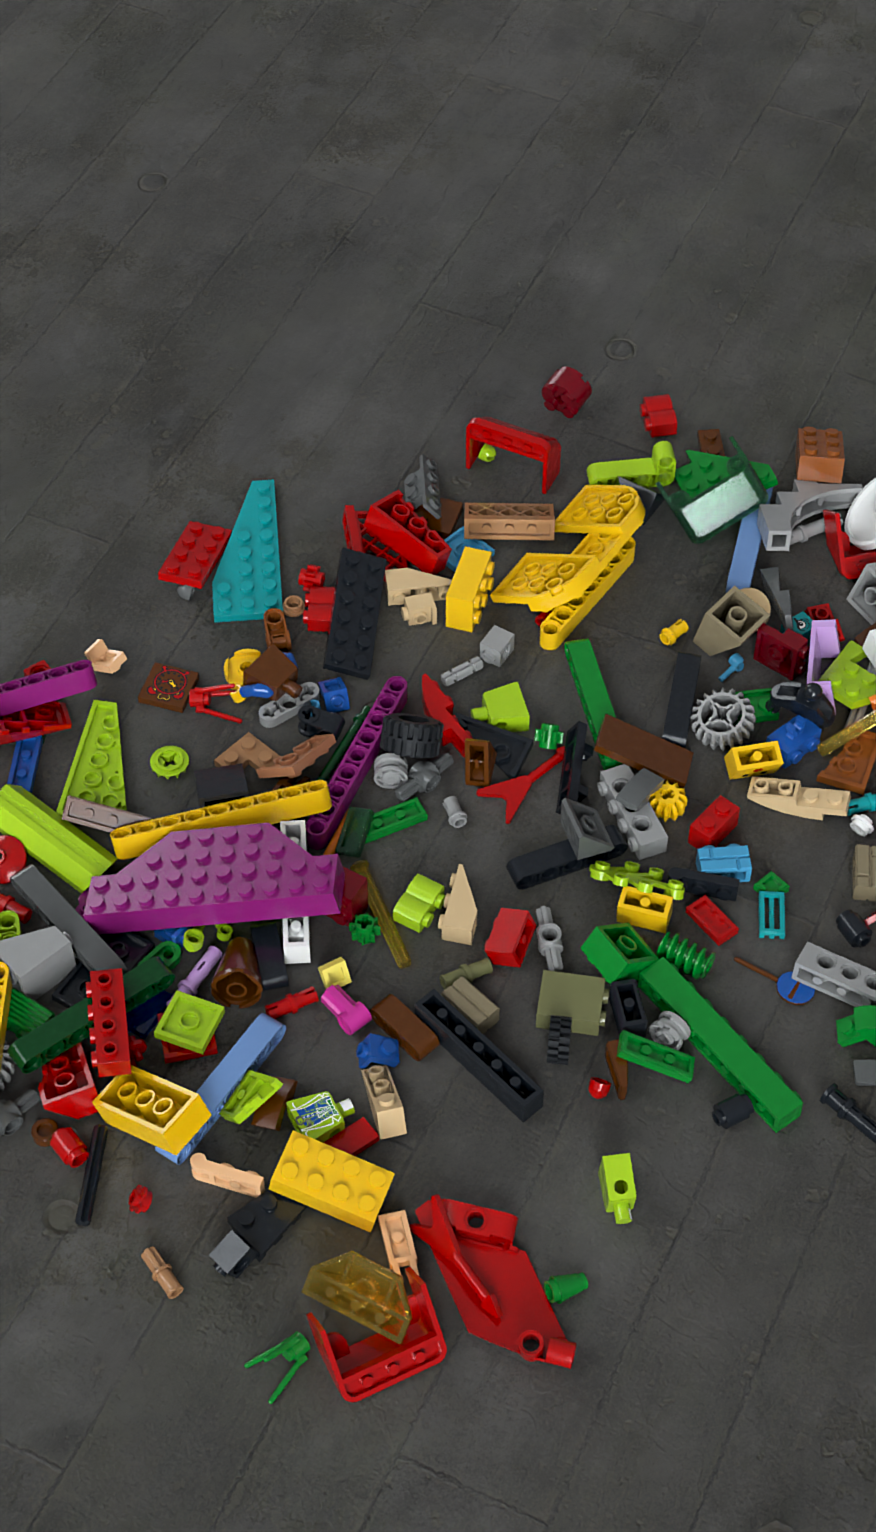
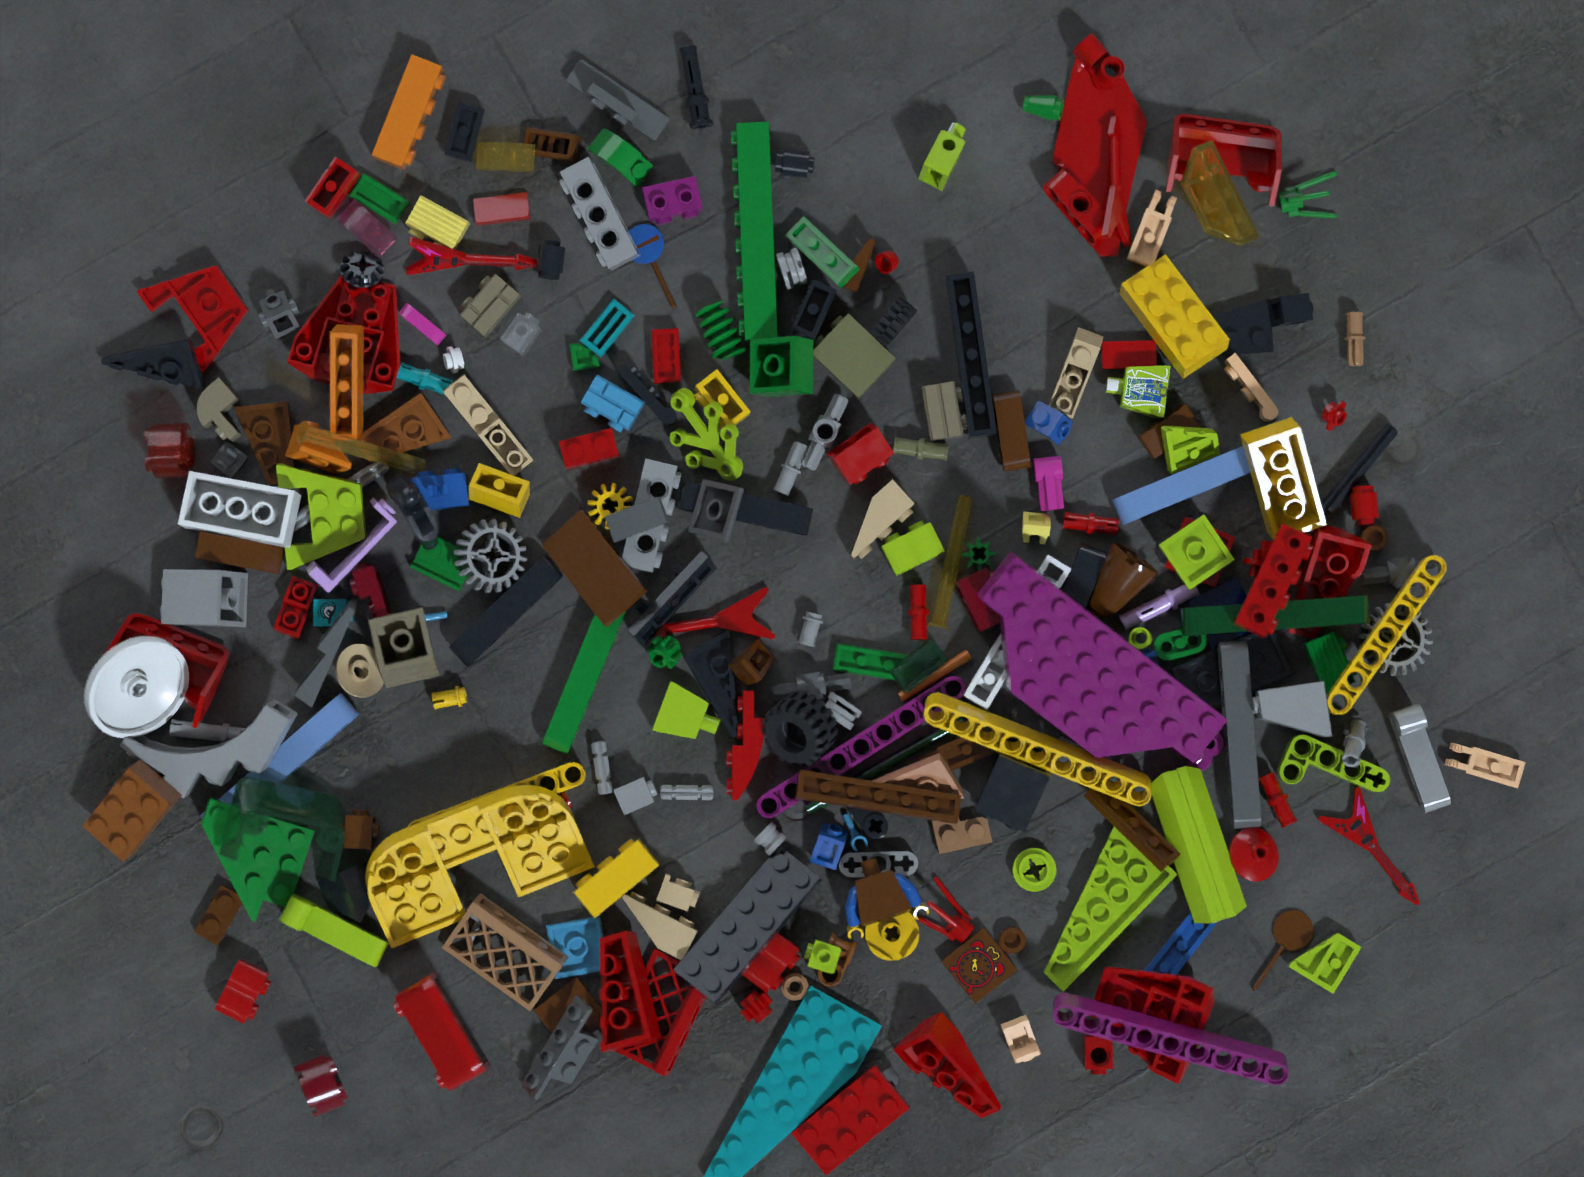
camera: 150 degrees left, 35 degrees up
none -> reddish brown brick [343,810,380,849]
none -> clear brick [500,312,542,357]
none -> light grey axle [591,741,613,795]
none -> magenta brick [642,176,703,225]
none -> light grey wheel [753,822,788,855]
none -> light grey axle [773,441,808,496]
none -> reddish brown plate [795,770,962,824]
none -> lime bracket [804,939,841,974]
none -> red wedge [893,1012,1002,1119]
none -> red pin [908,585,929,641]
none -> reddish brown tile [998,926,1026,954]

